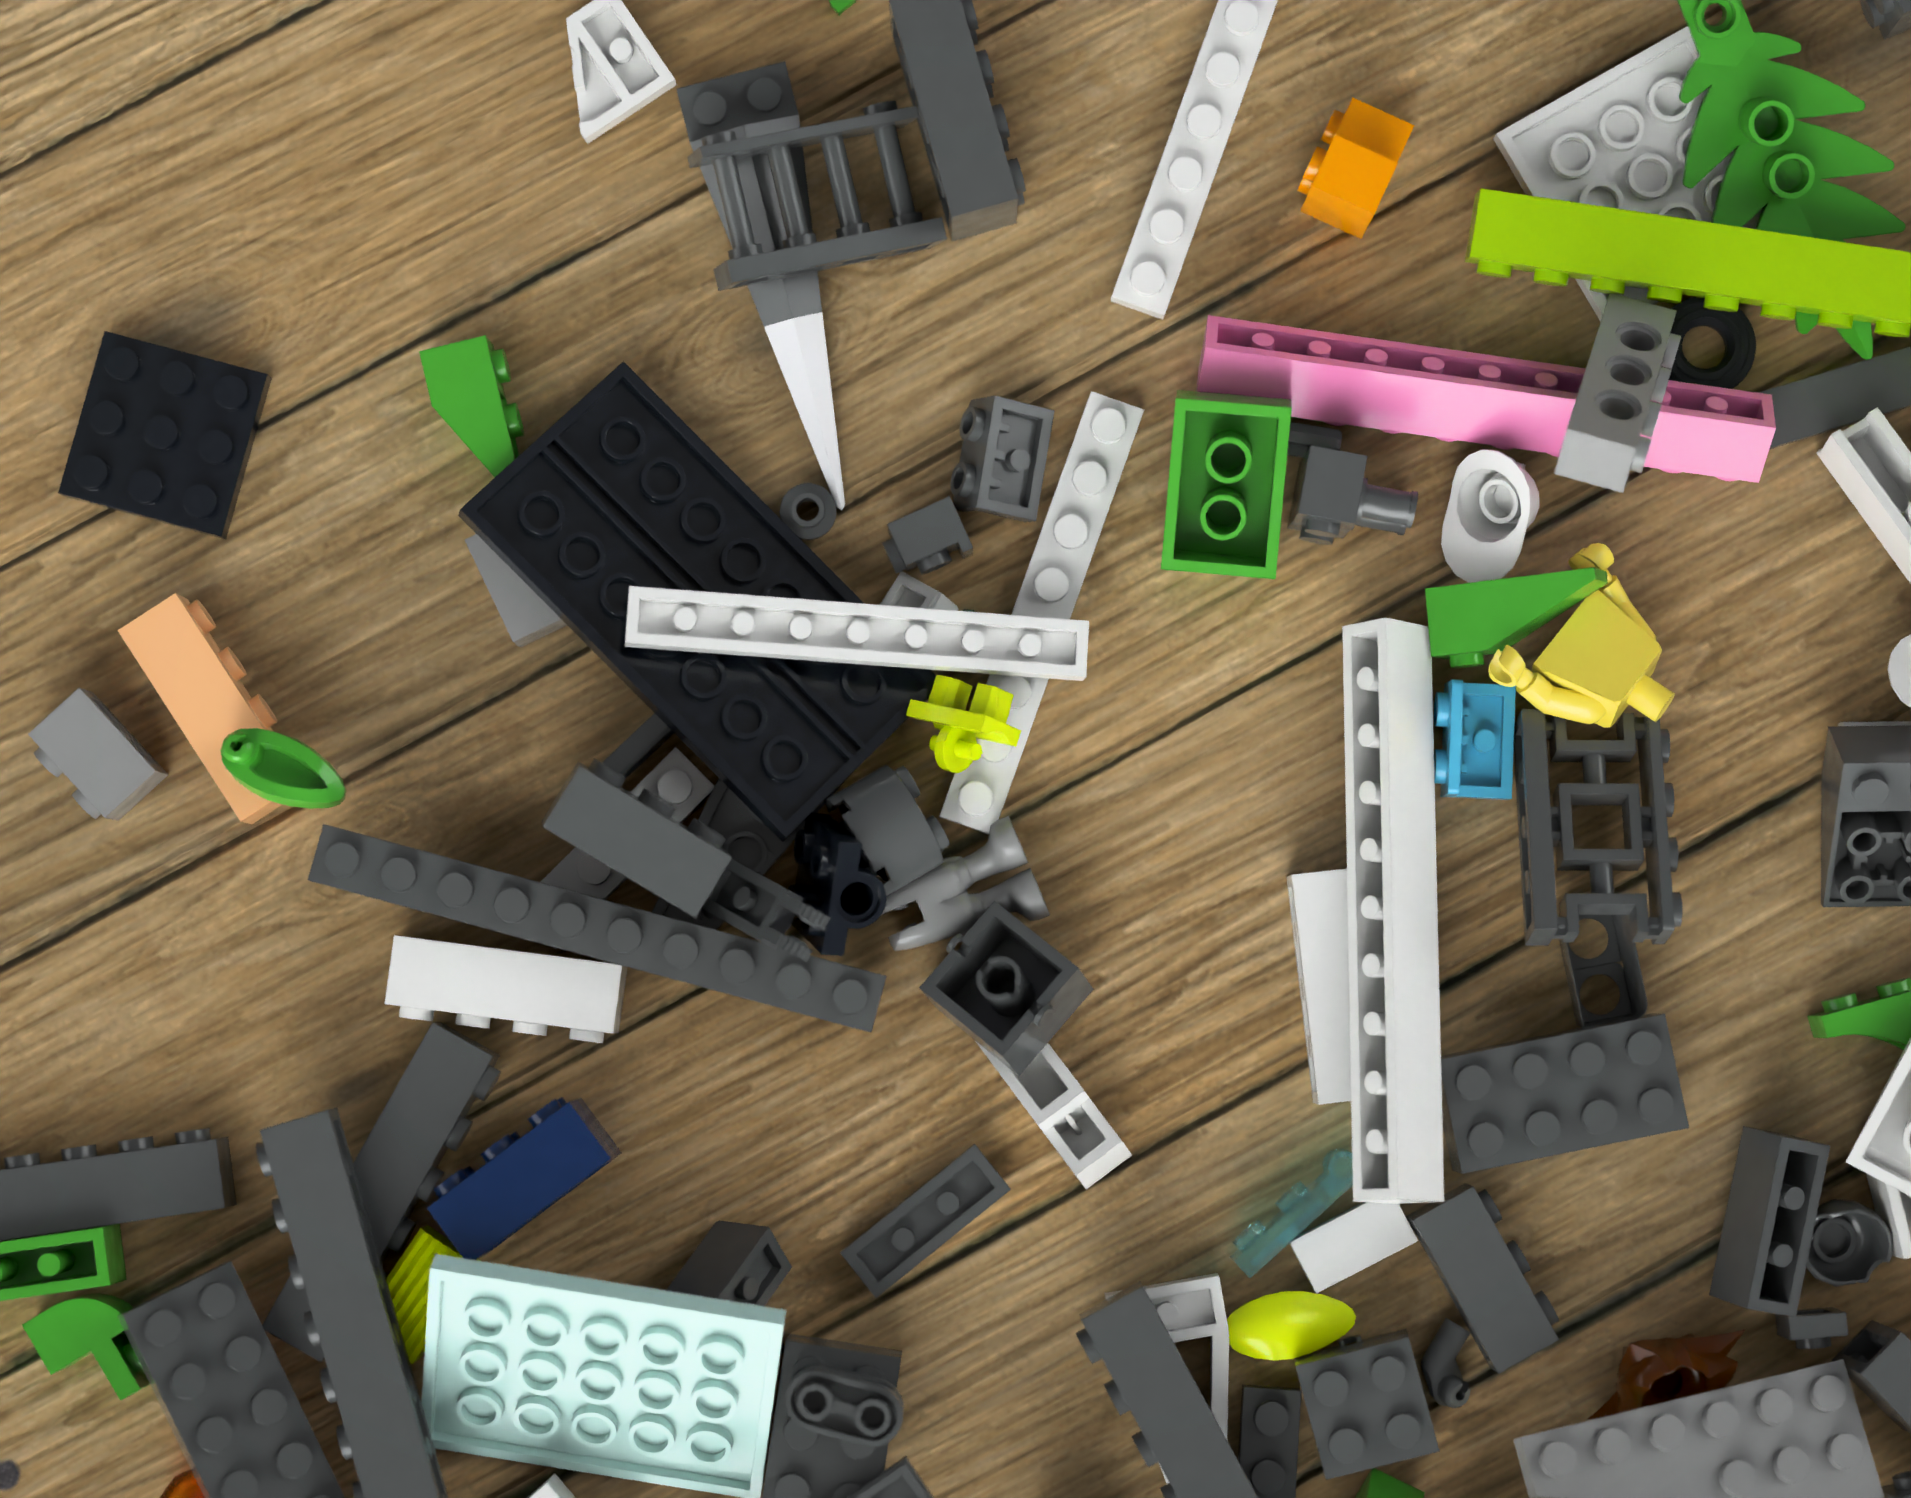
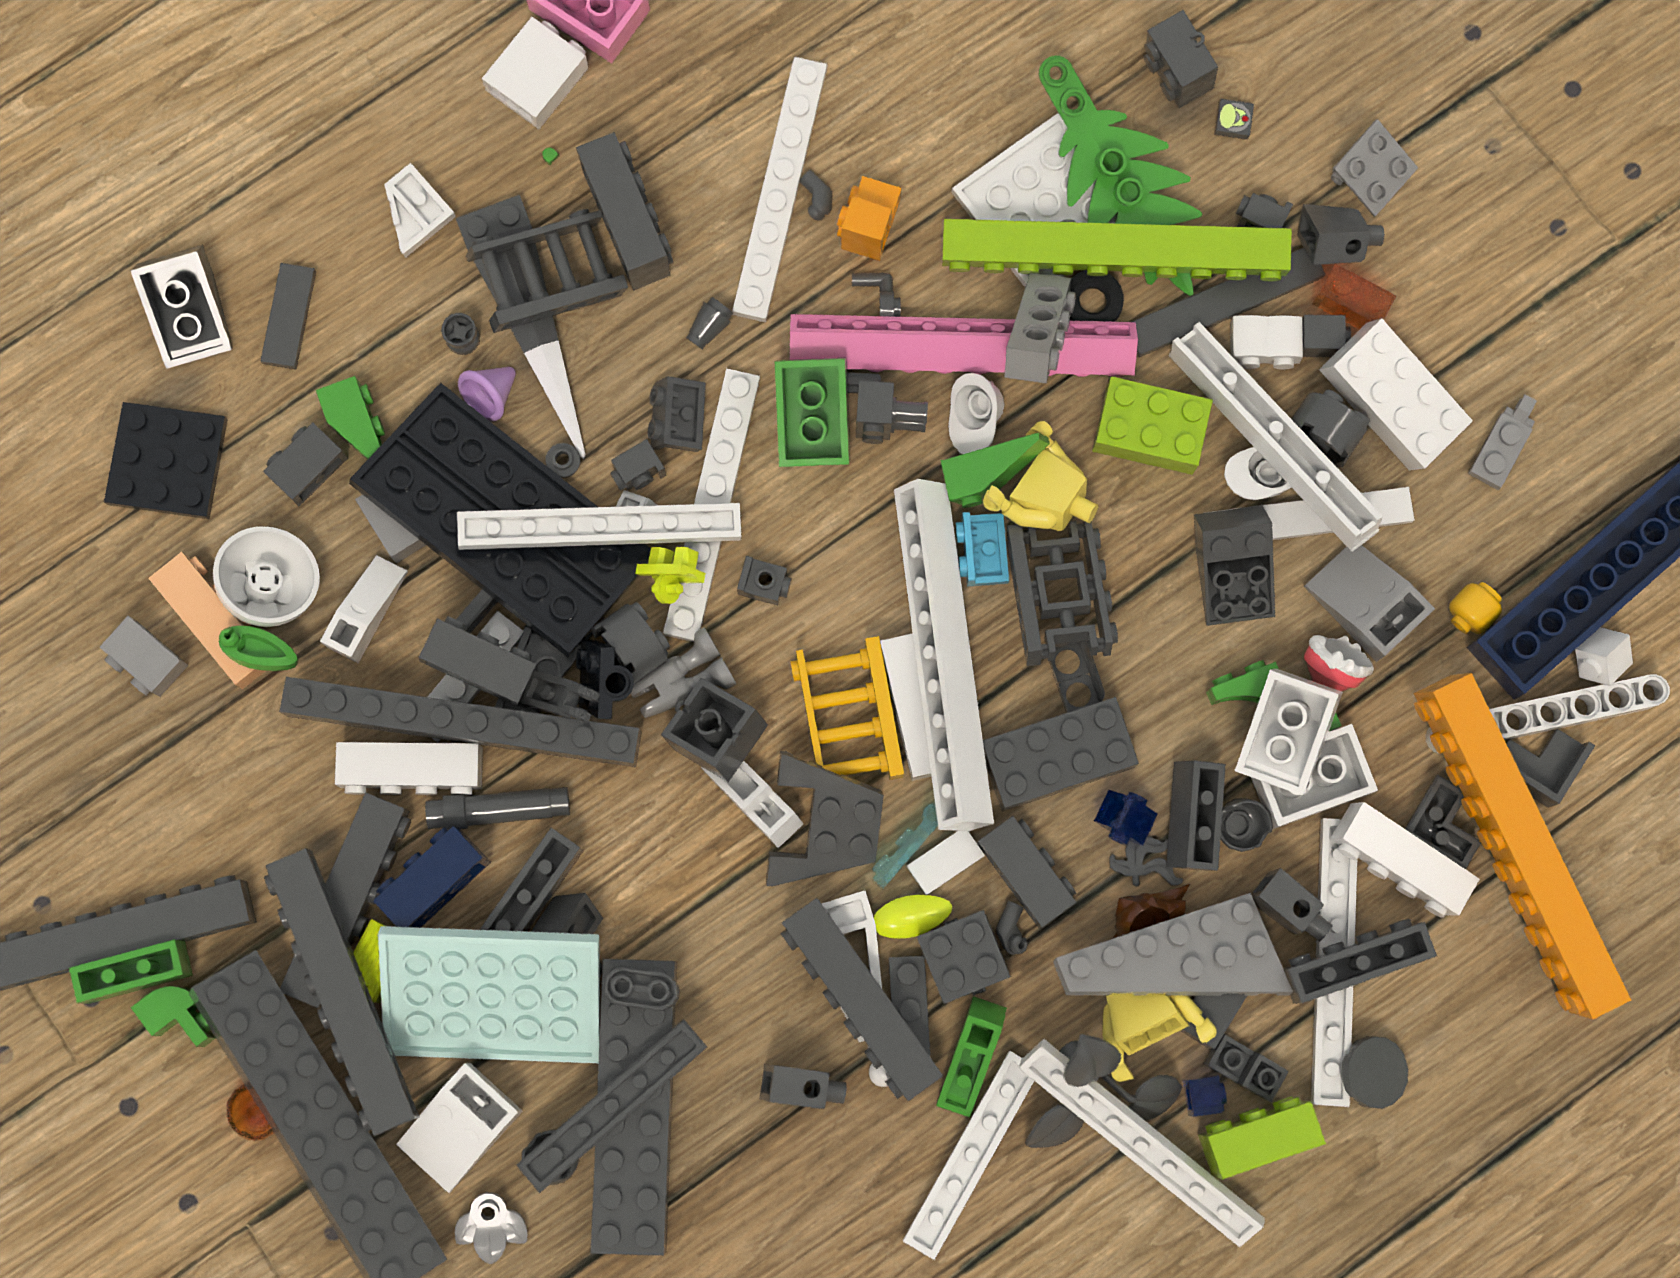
camera: 10 degrees left, 5 degrees down
dark grey plate [840,1144,1011,1298] -> none
dark grey plate [1775,1307,1849,1349] -> none
none -> dark grey slope [130,245,233,369]
none -> white piece [213,527,320,627]
none -> dark grey tile [260,263,316,370]
none -> dark grey brick [263,422,348,506]
none -> white slope [320,555,408,663]
none -> dark grey piece [425,787,570,830]
none -> dark grey wheel [441,313,480,355]
none -> lavender hat [458,367,516,421]
none -> dark grey brick [480,828,584,932]
none -> dark grey cone [686,297,734,350]
none -> dark grey brick [737,556,792,606]
none -> dark grey wing [766,751,884,886]
none -> yellow fence [790,636,904,780]
none -> dark grey arm [800,170,832,221]
none -> dark grey plate [852,273,901,317]
none -> lime brick [1092,376,1213,475]
none -> clear blue brick [1094,789,1158,846]
none -> dark grey piece [1109,835,1183,887]

